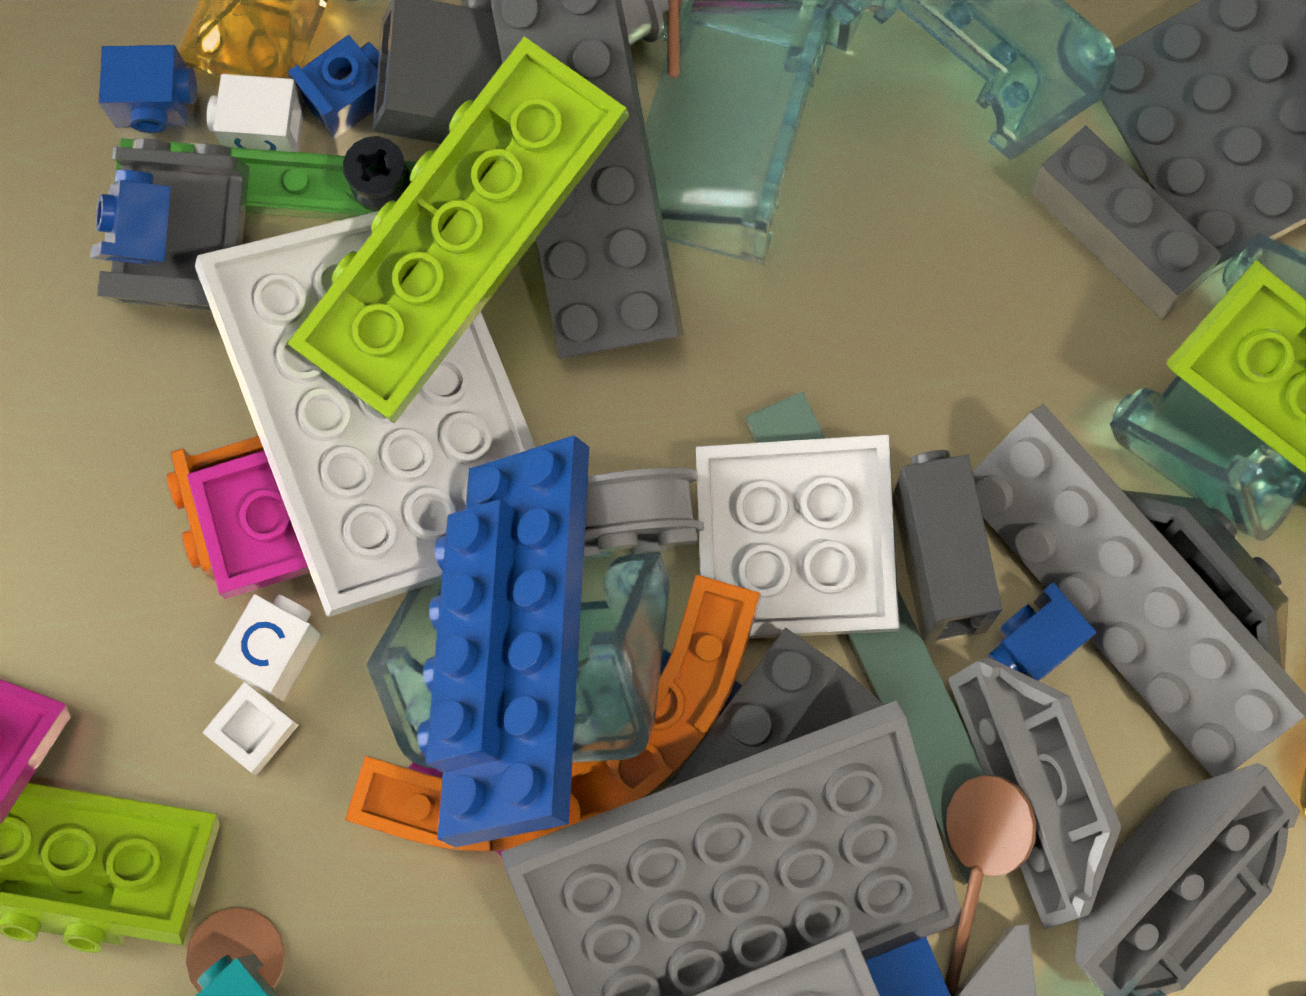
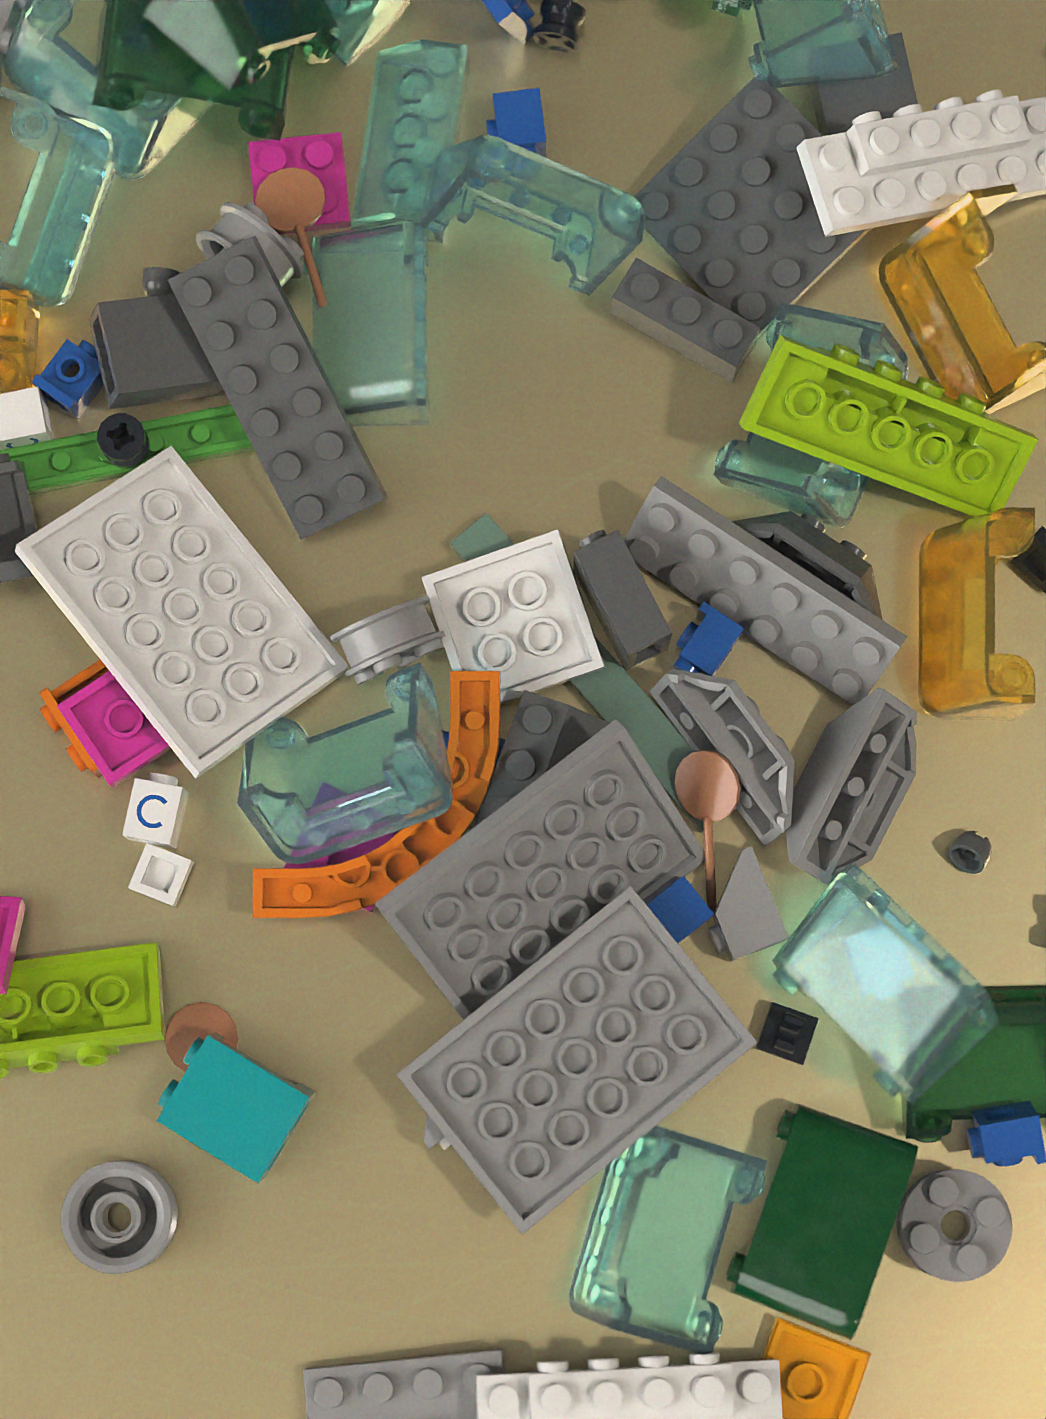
camera: 20 degrees left, 5 degrees up
lime plate [287,36,629,424] -> none
blue plate [417,435,590,848] -> none

